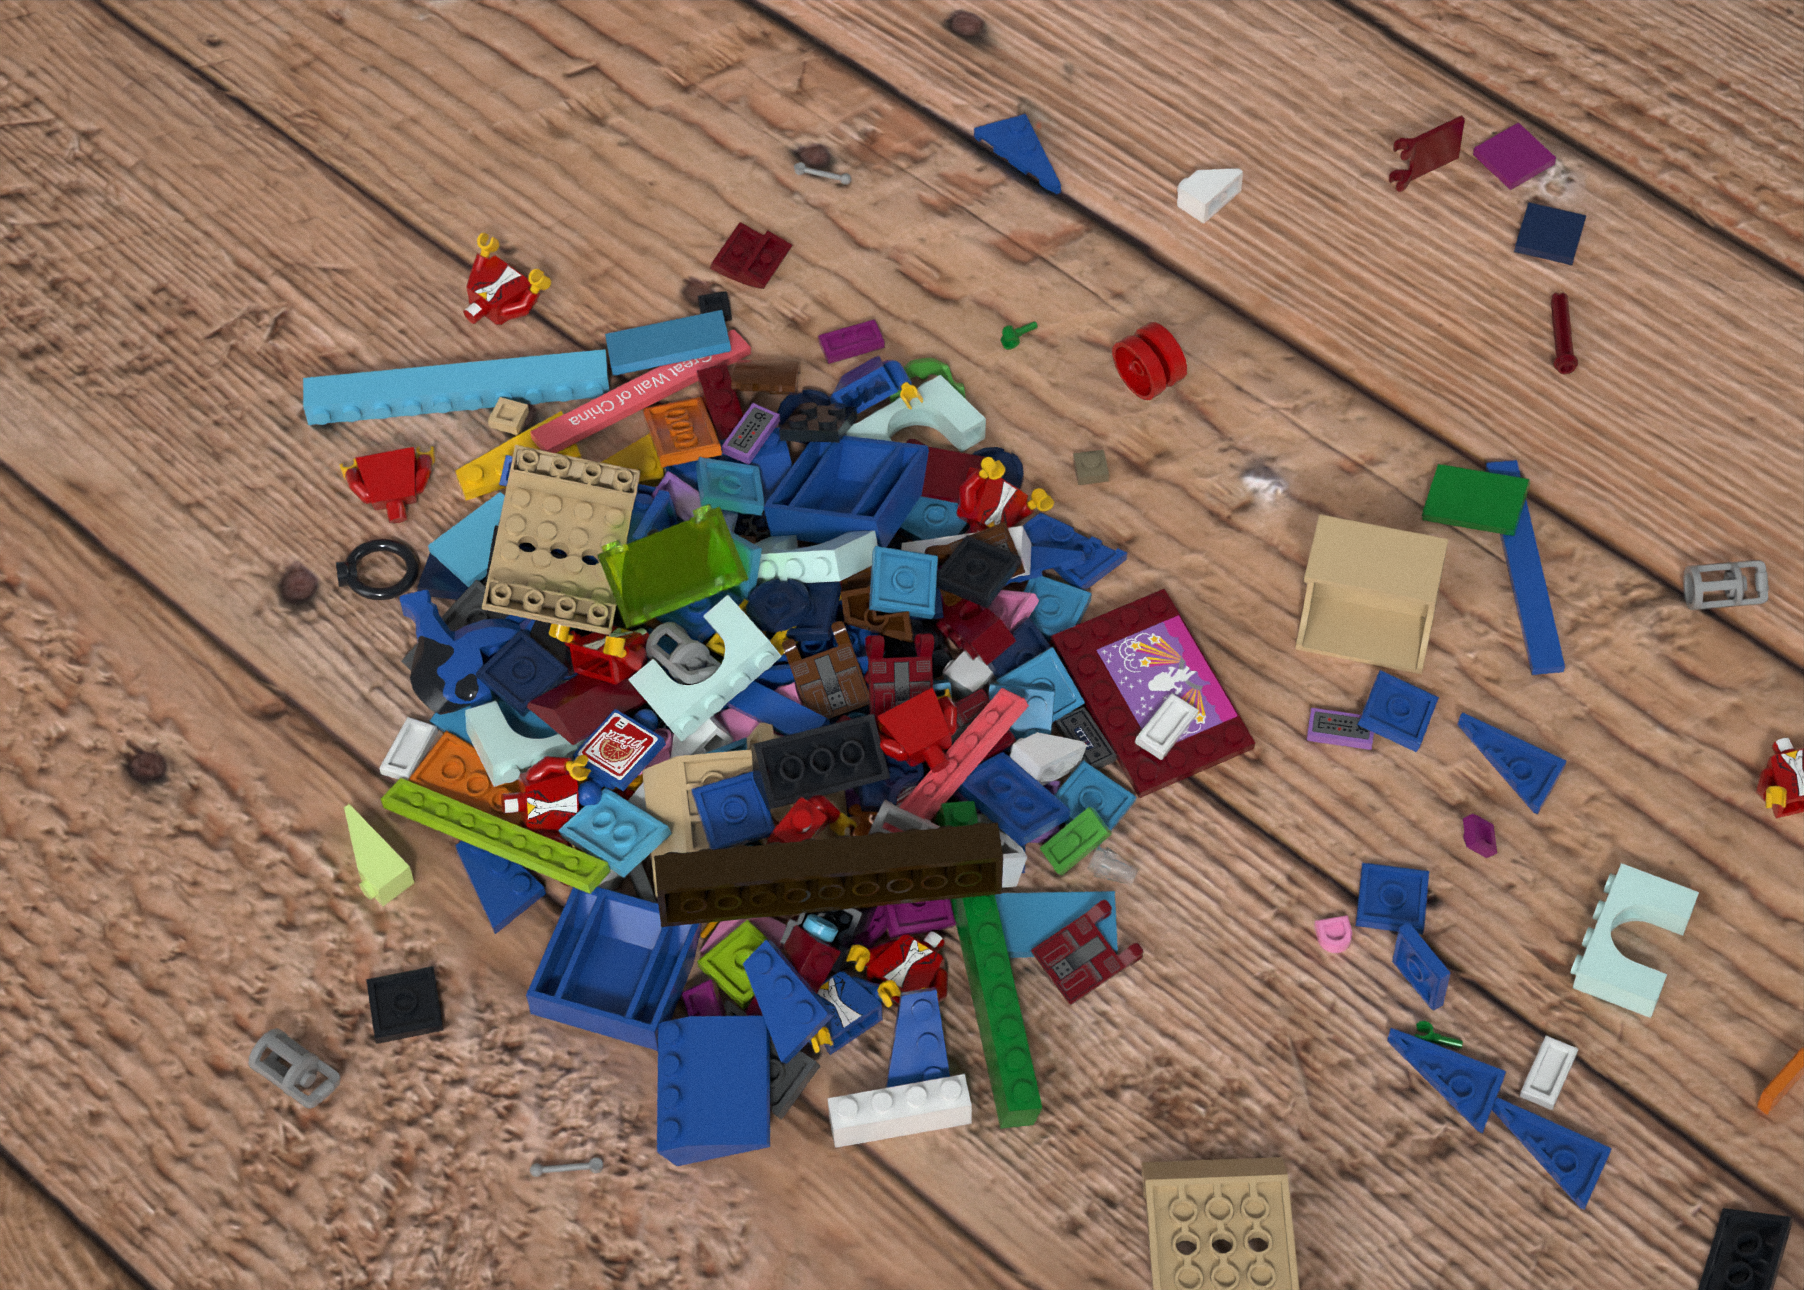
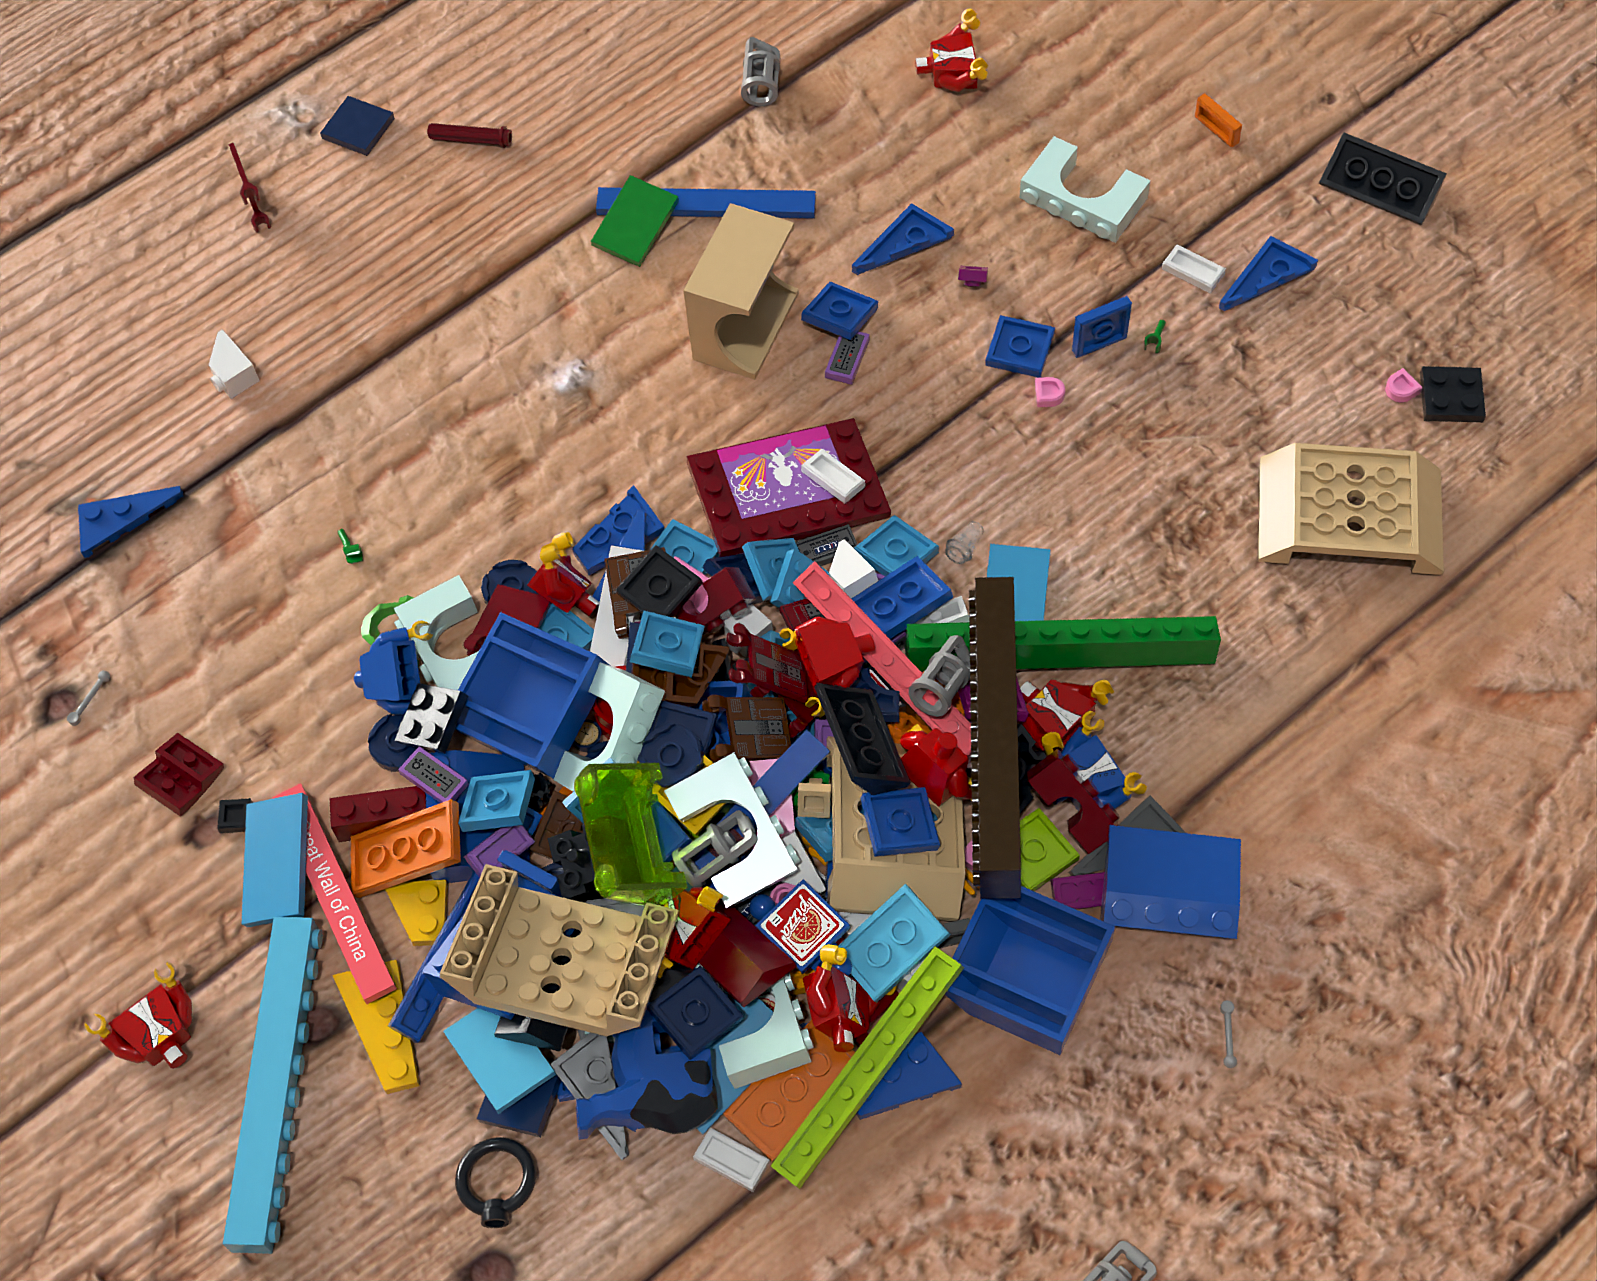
camera: 80 degrees left, 5 degrees up
red torso [339,446,435,524] -> none
yellowish green slope [344,804,414,906] -> none
black tile [366,966,444,1044] -> none
tan tile [488,397,529,436] -> none
reddish brown slope [731,360,801,395] -> none
blue wing [743,940,834,1064] -> none
medium azure tile [802,914,838,942] -> none
magenta plate [818,319,885,364] -> none
white brick [827,1074,972,1148] -> none
blue wing [885,987,950,1088] -> none
dark red flag [1031,900,1144,1006] -> none
bright green plate [1040,807,1112,875] -> none
dark tan plate [1073,450,1109,485] -> none
red wheel [1112,322,1187,400] -> none
blue wing [1387,1028,1506,1133] -> none
magenta tile [1473,122,1556,190] -> none

